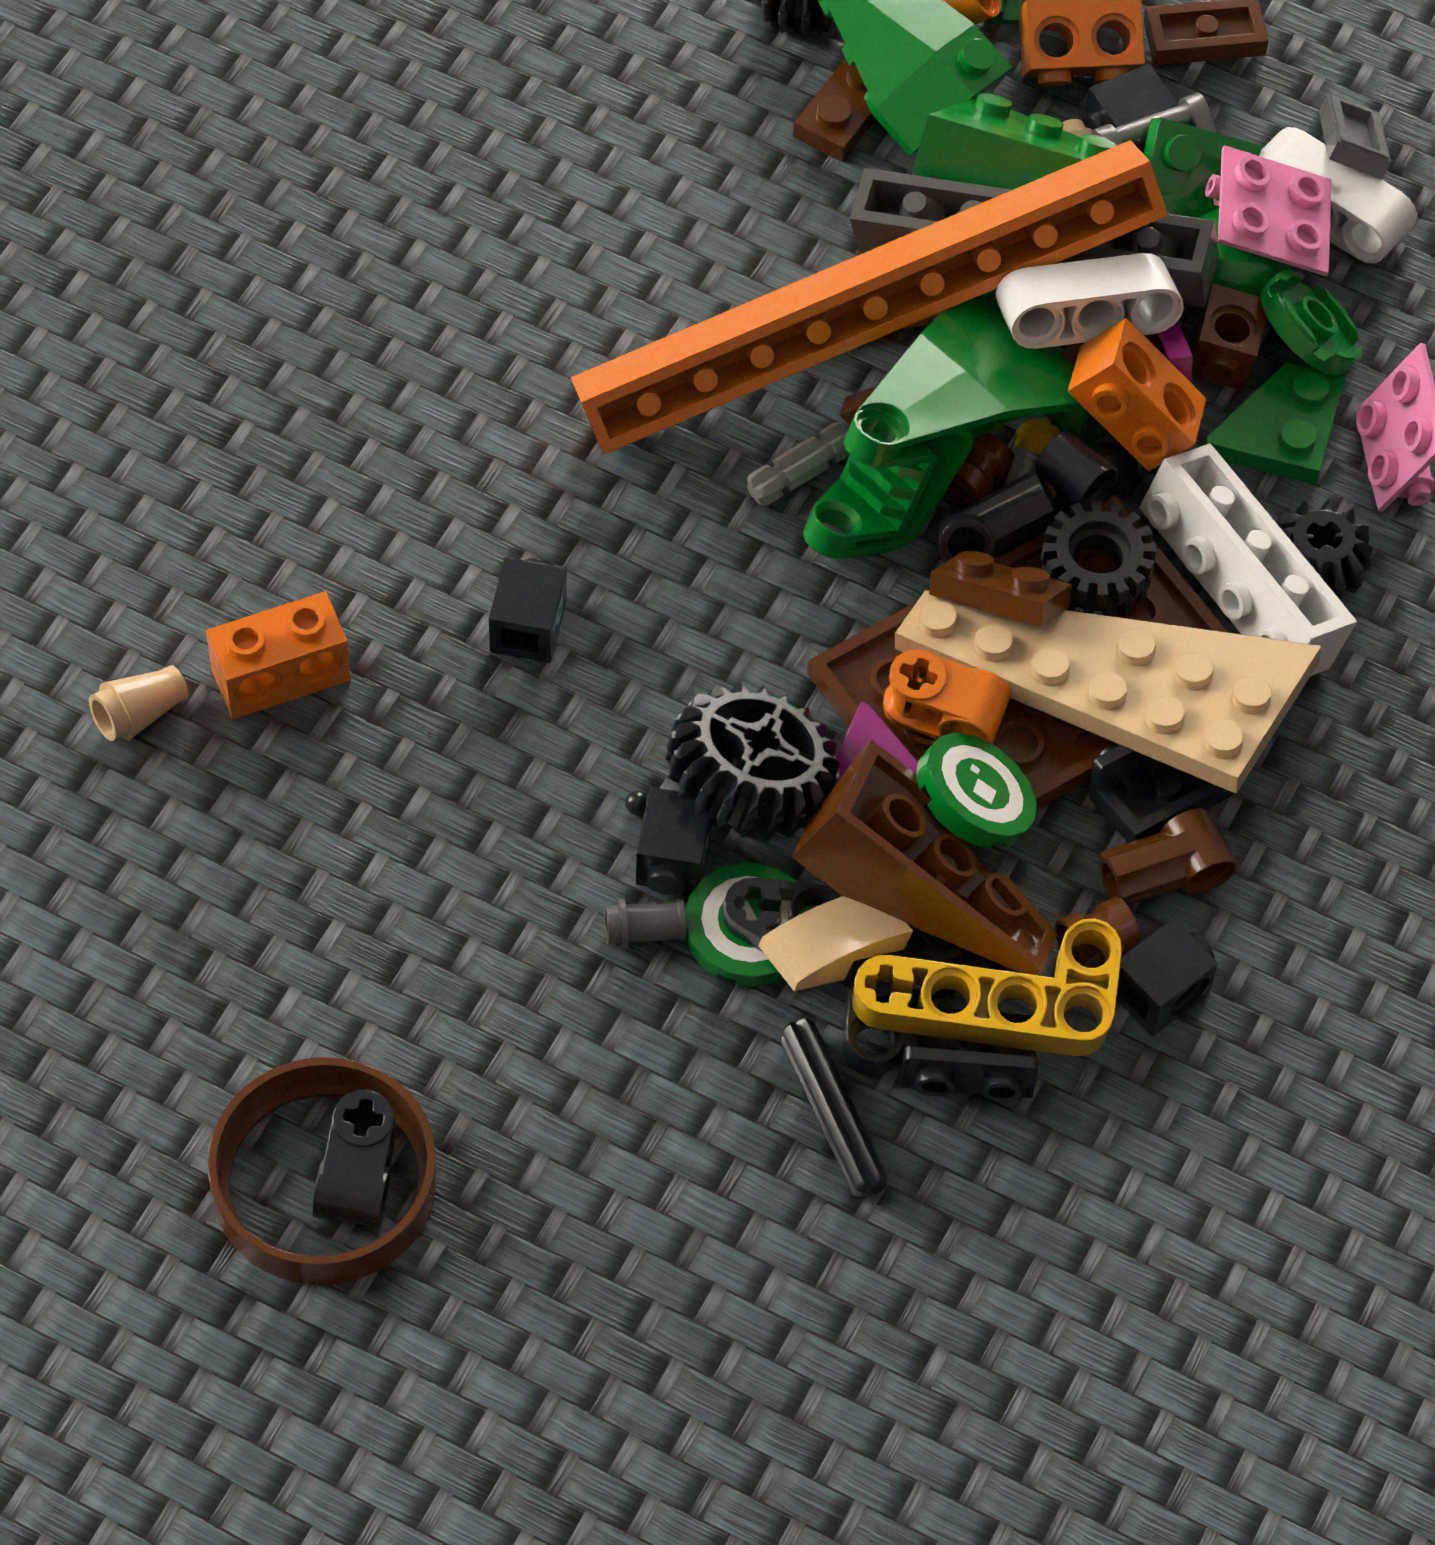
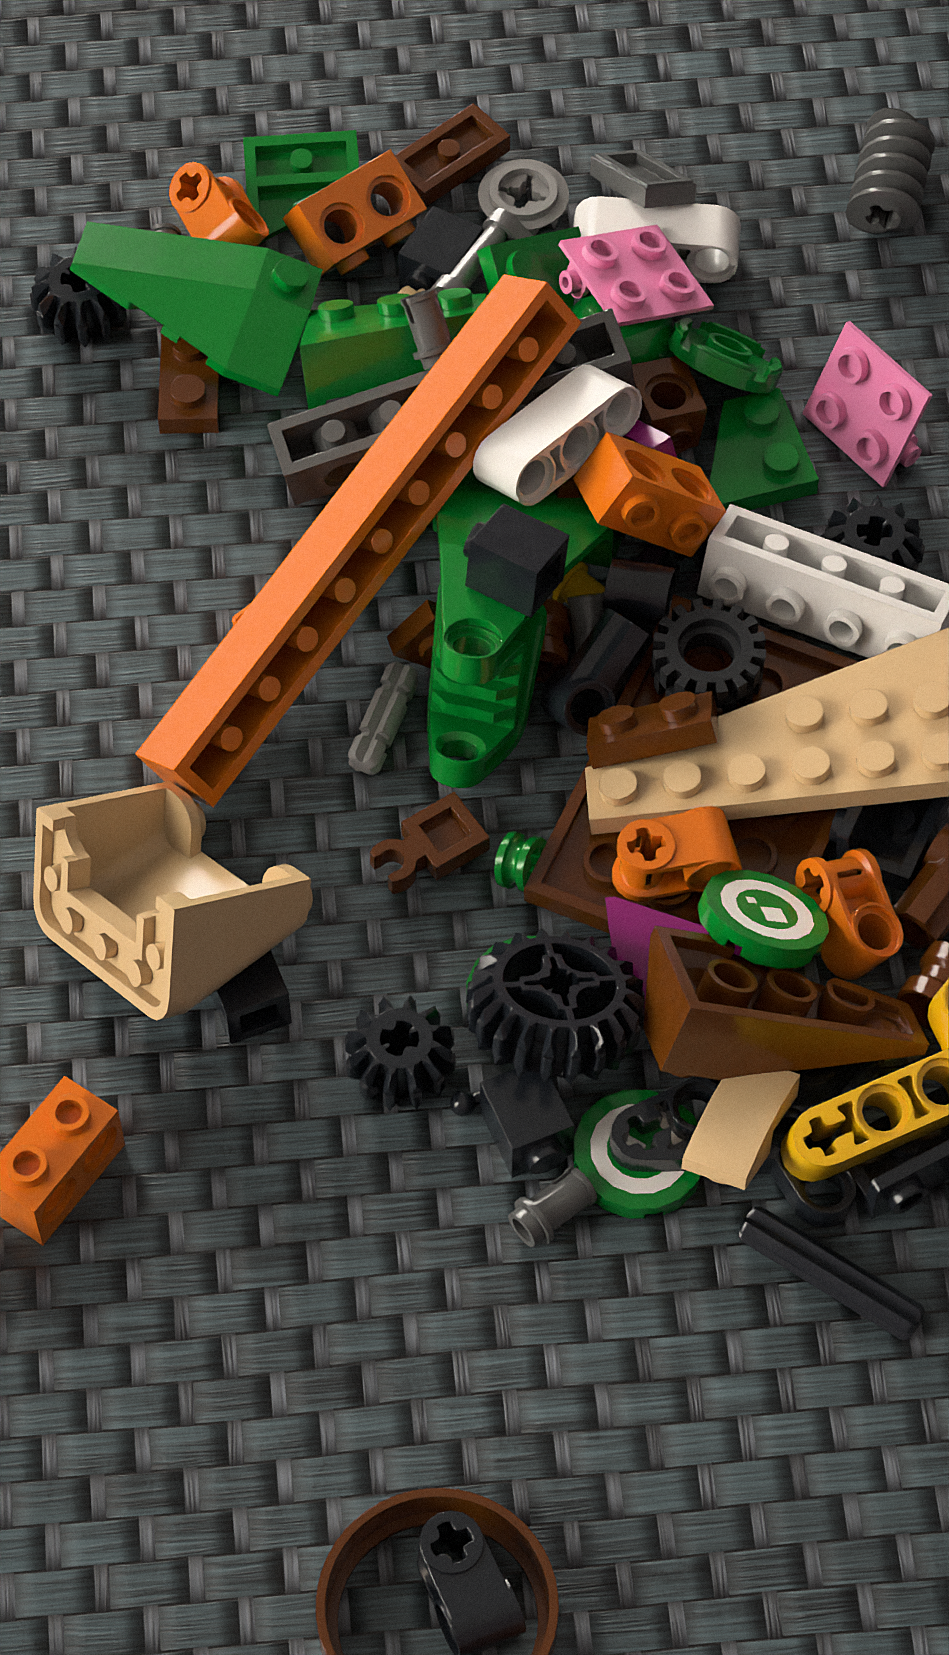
camera: 30 degrees left, 0 degrees up
none -> tan windscreen [33,781,313,1021]
none -> black gear [344,995,456,1111]
none -> reddish brown plate [370,792,490,894]
none -> dark grey pin [400,288,454,370]
none -> black brick [463,503,570,618]
none -> light grey gear [478,159,569,236]
none -> green bush [494,831,547,892]
none -> orange piece [795,848,904,980]

